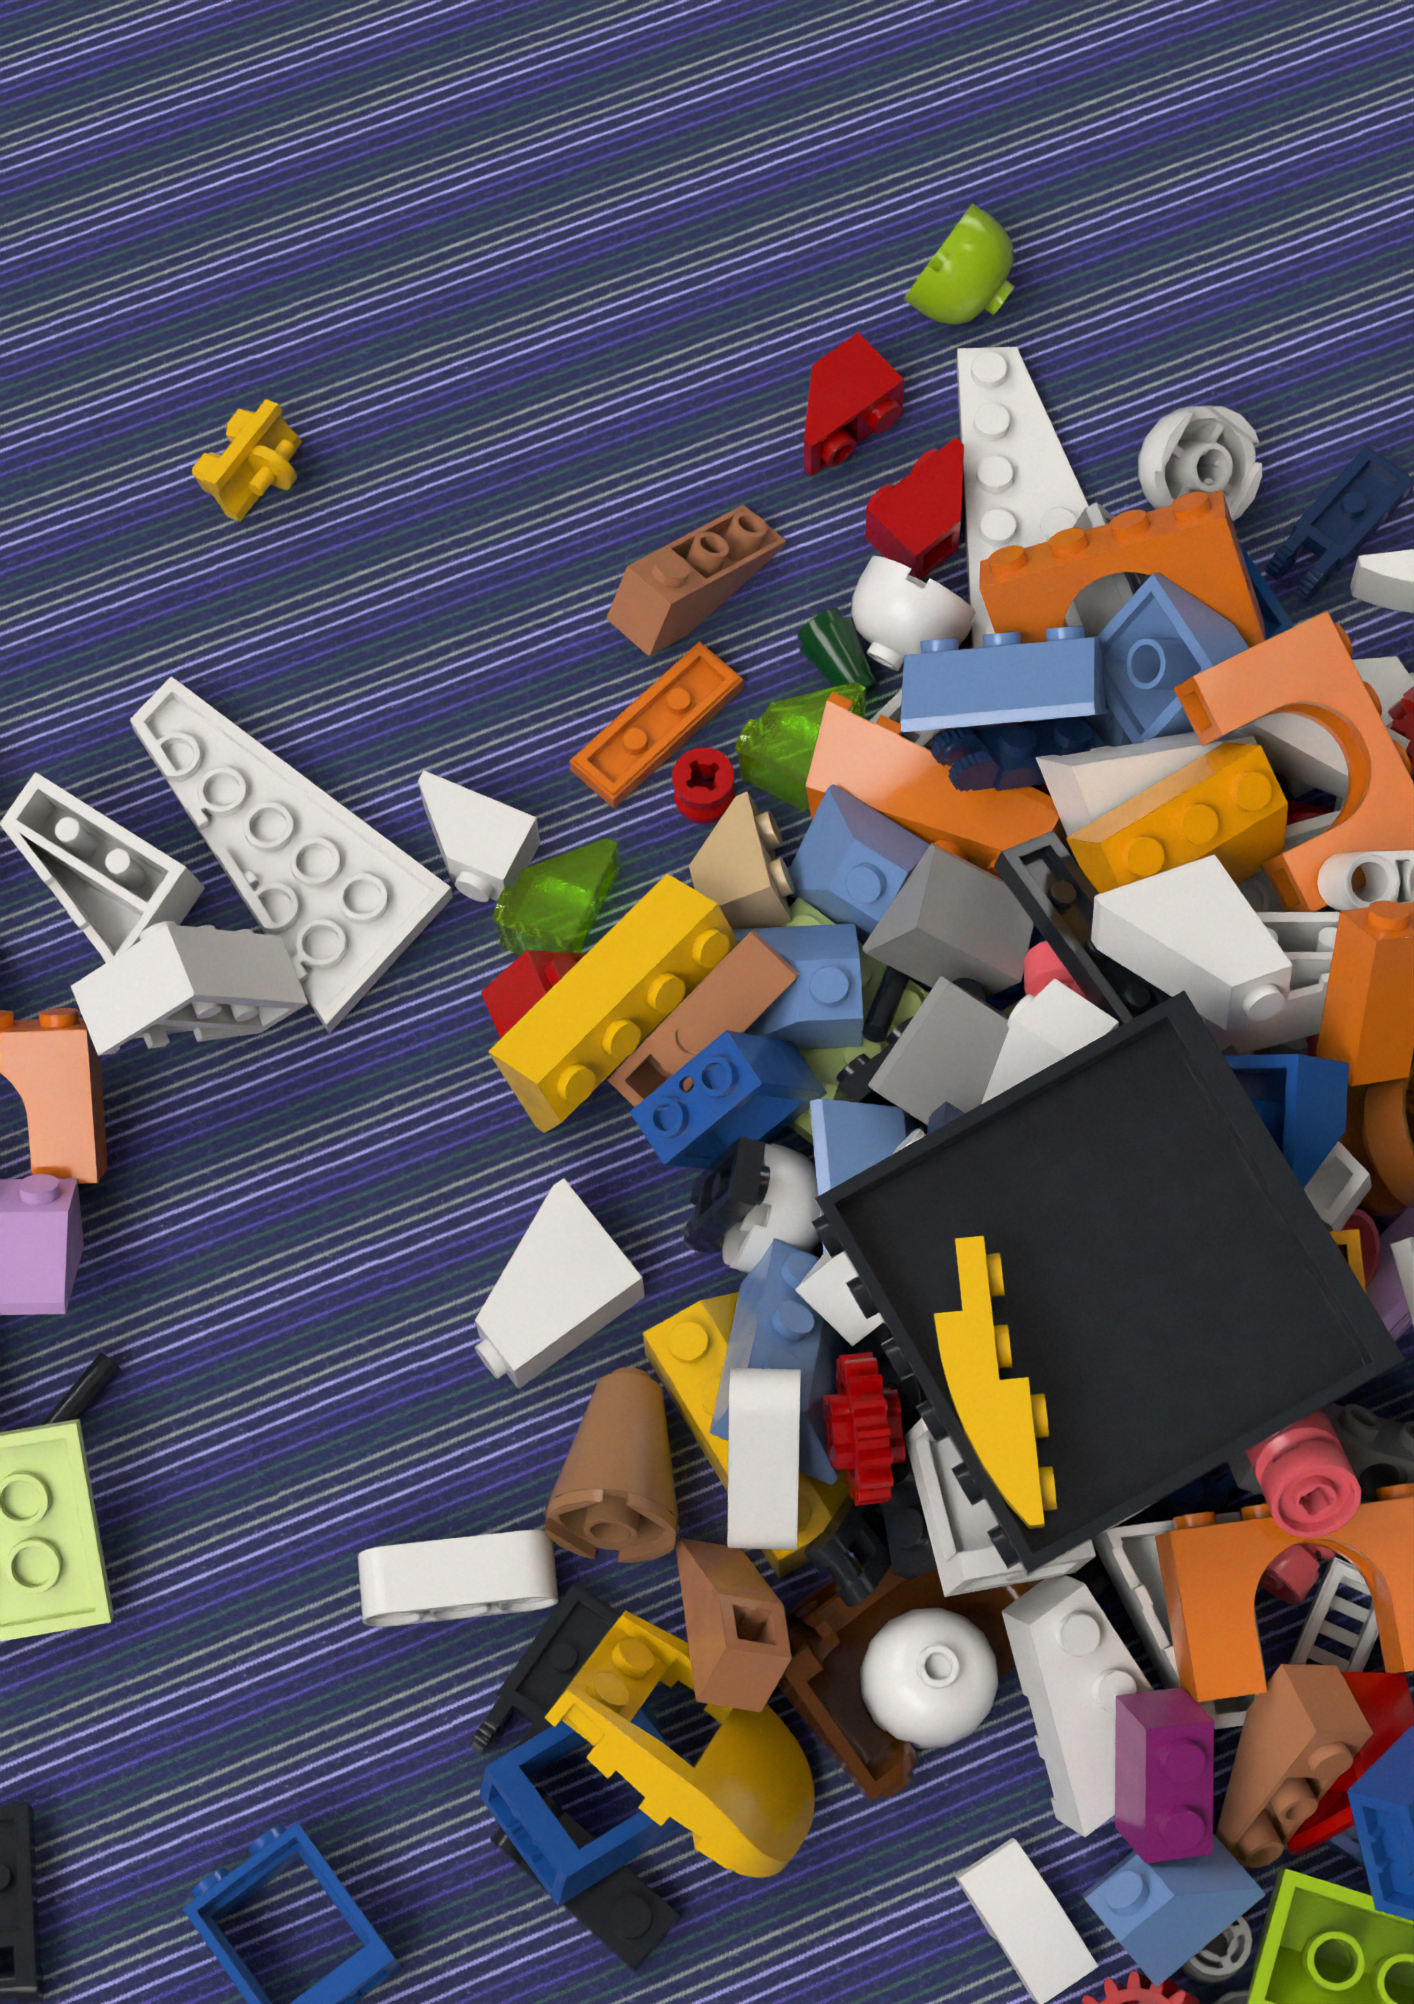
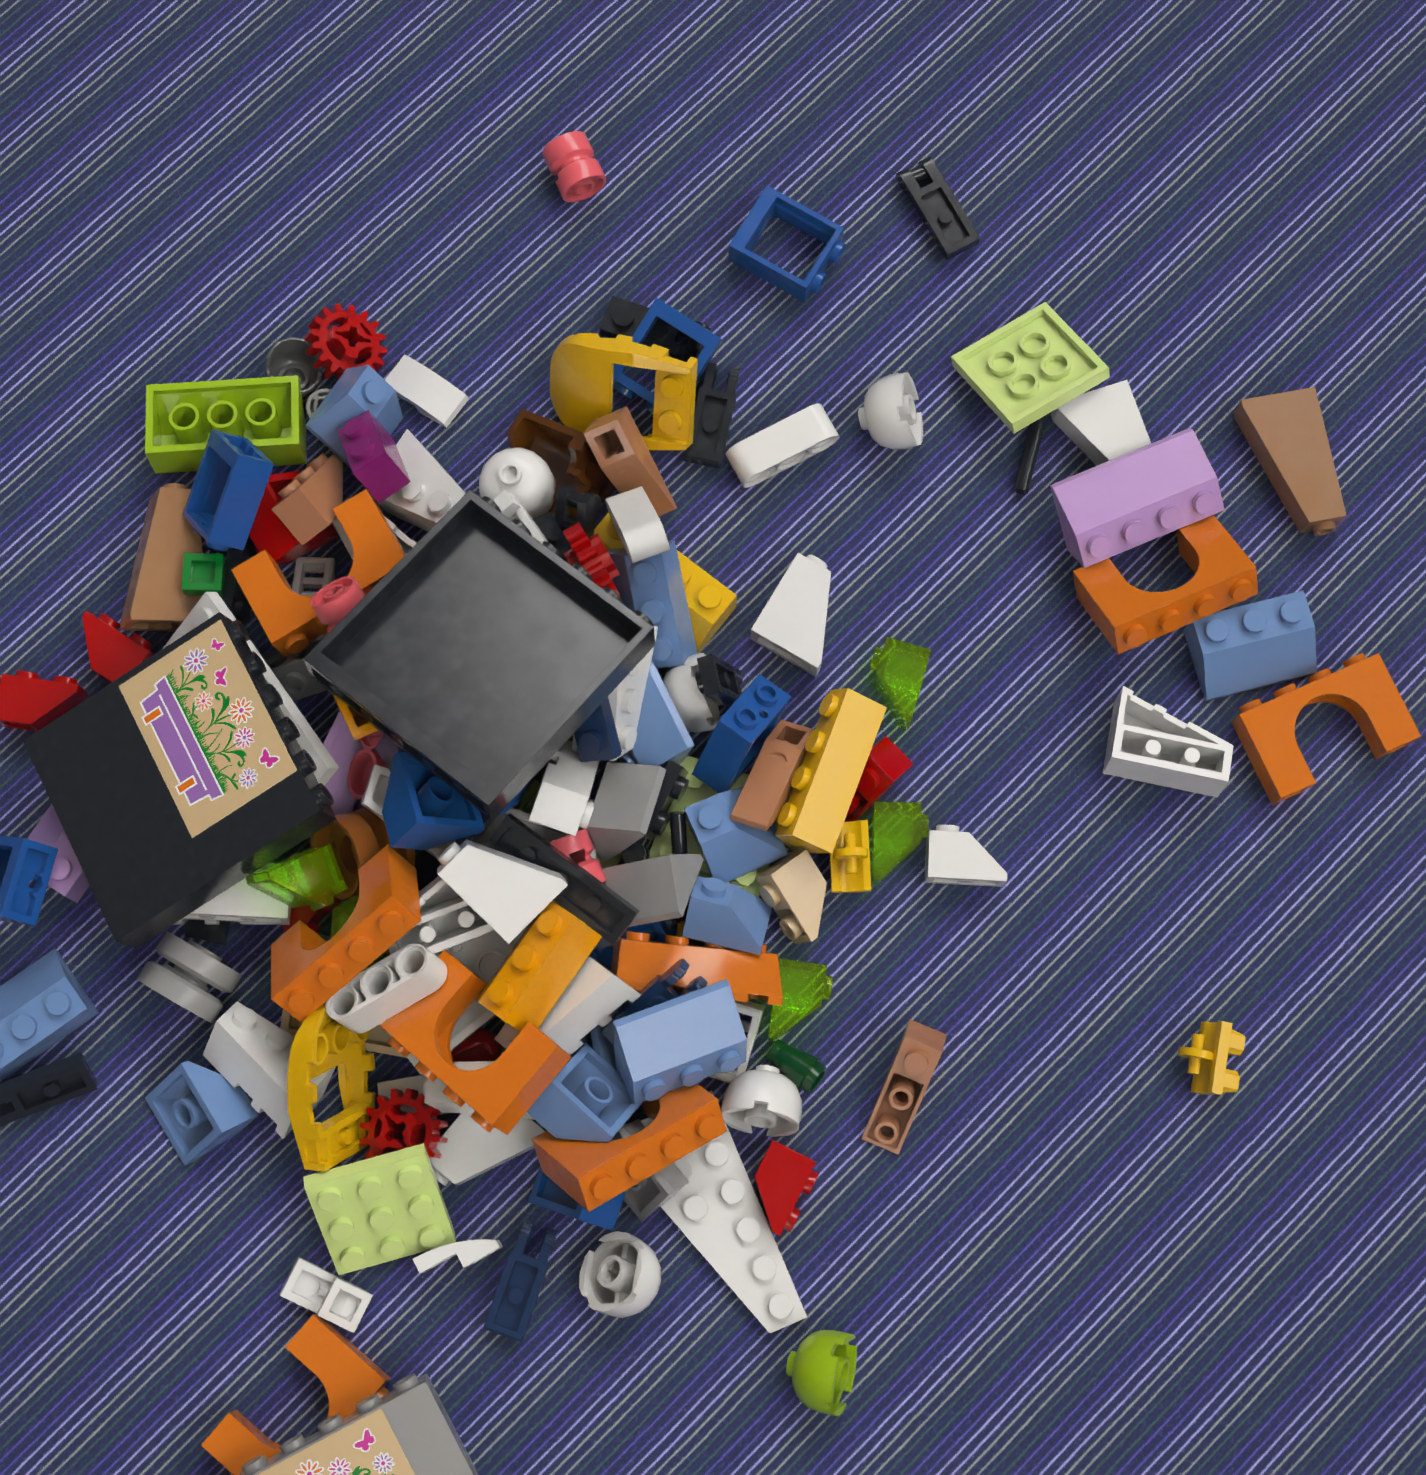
camera: 155 degrees right, 10 degrees up
white wedge [71,921,308,1056] -> none
white wing [130,676,453,1034] -> none
medium nougat cone [545,1367,680,1563] -> none
orange tile [569,641,744,809] -> none
red wheel [672,747,735,824] -> none
red slope [804,332,904,477] -> none
yellow slope [934,1236,1057,1529] -> none
none -> yellow hips [830,820,871,893]
none -> white cylinder [858,372,923,450]
none -> clear neon green slope [869,637,931,730]

